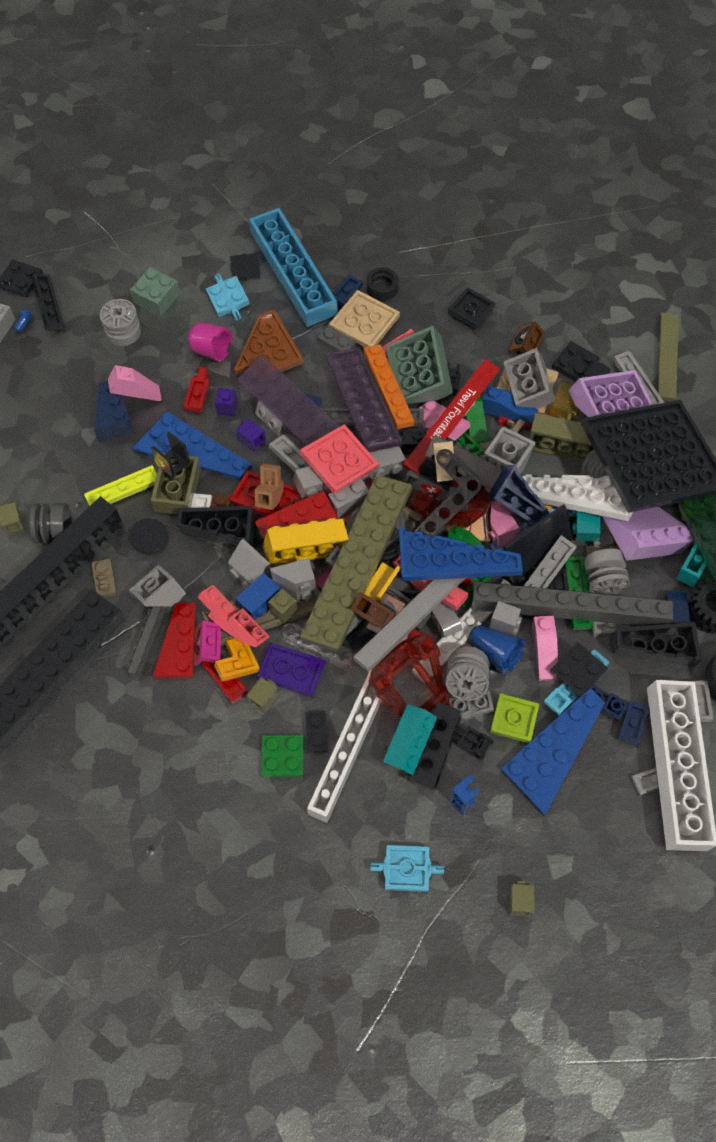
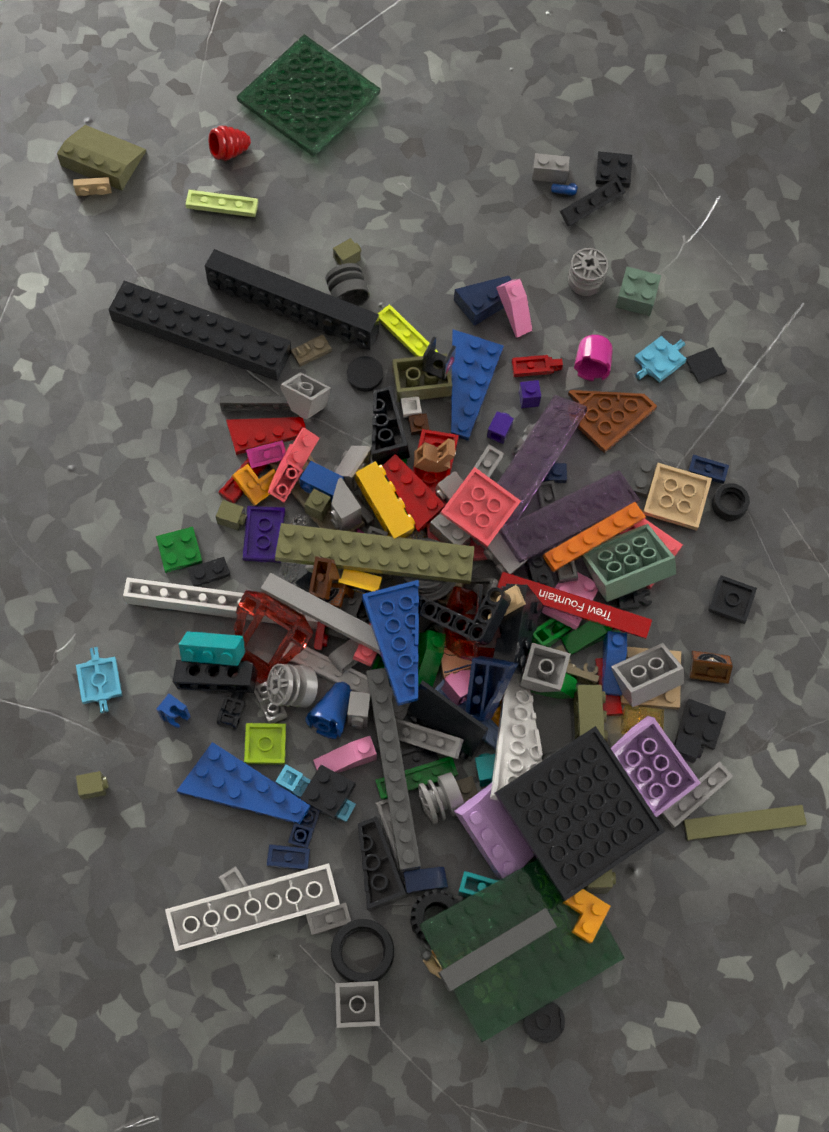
camera: 70 degrees right, 5 degrees up
dark azure brick [249,208,337,327] -> none

